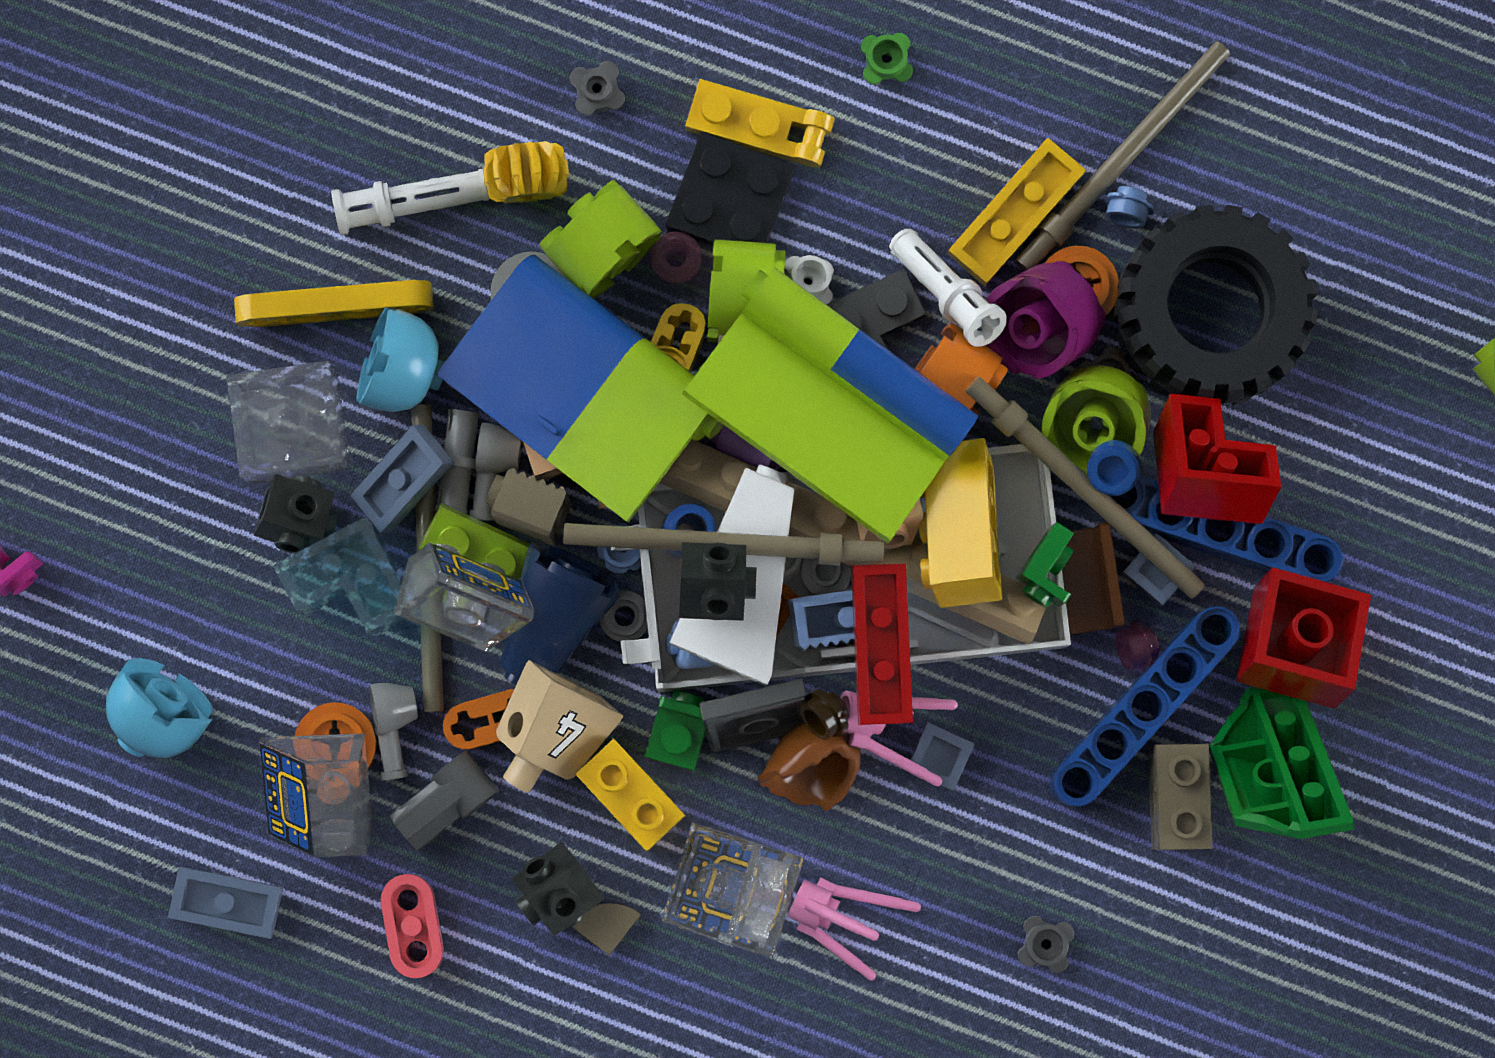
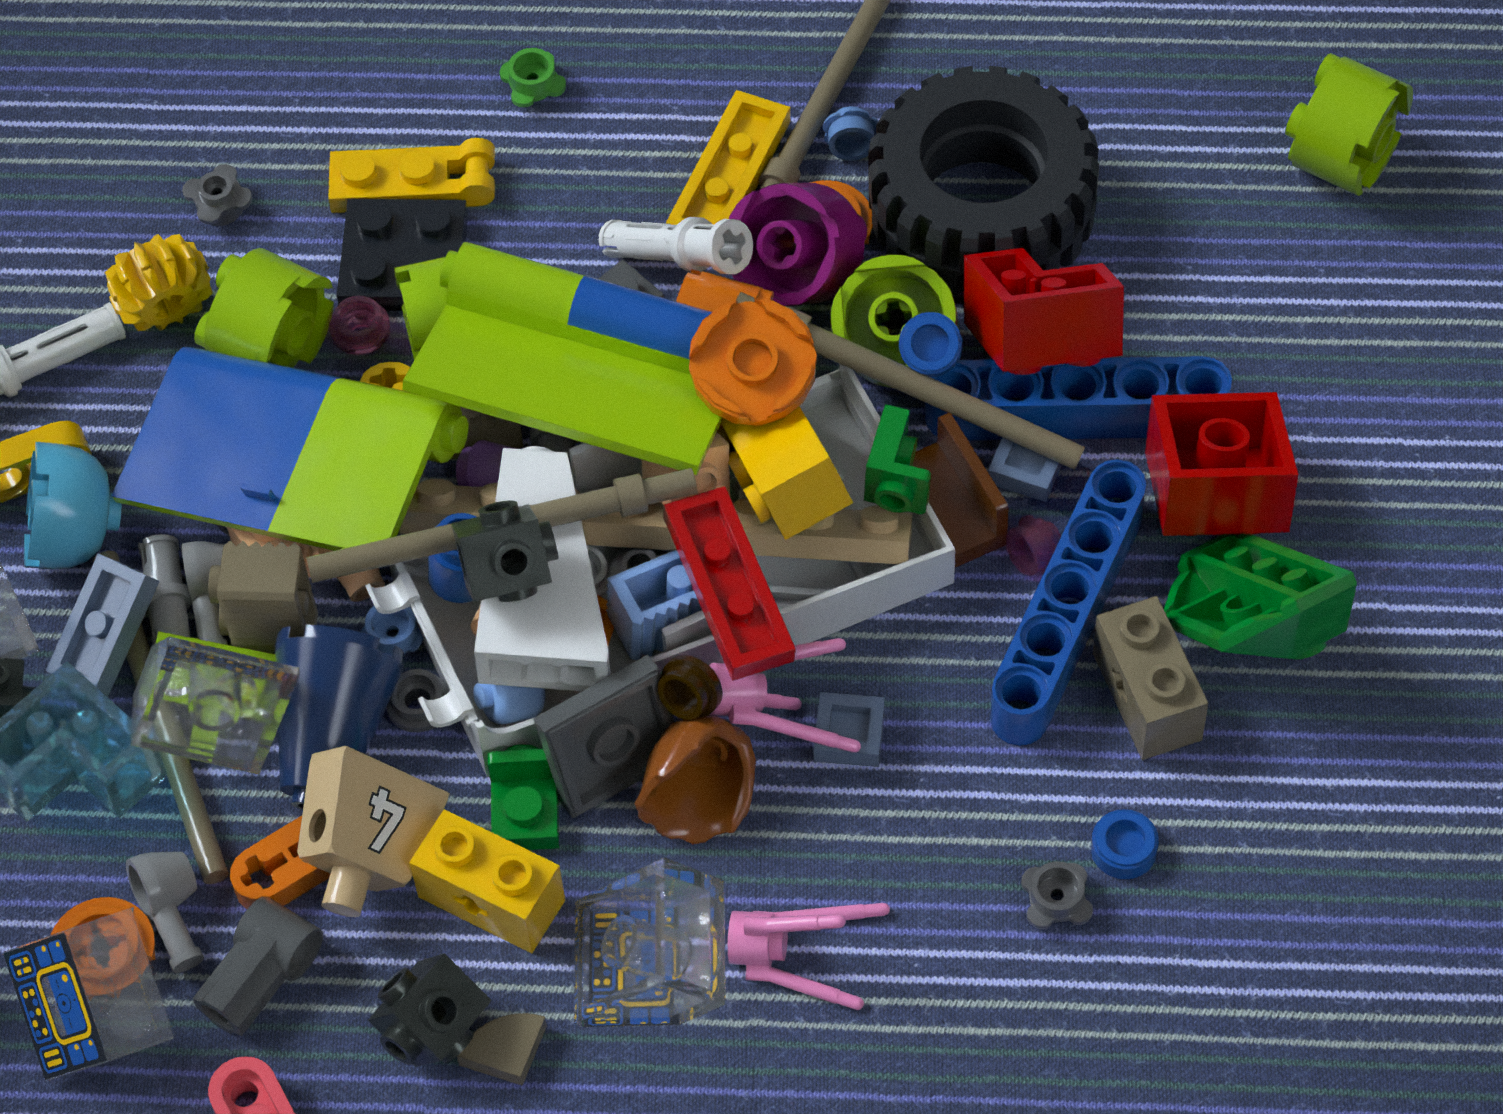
camera: 15 degrees left, 25 degrees down
none -> orange tile [689,298,817,426]
none -> blue tile [1091,809,1159,879]

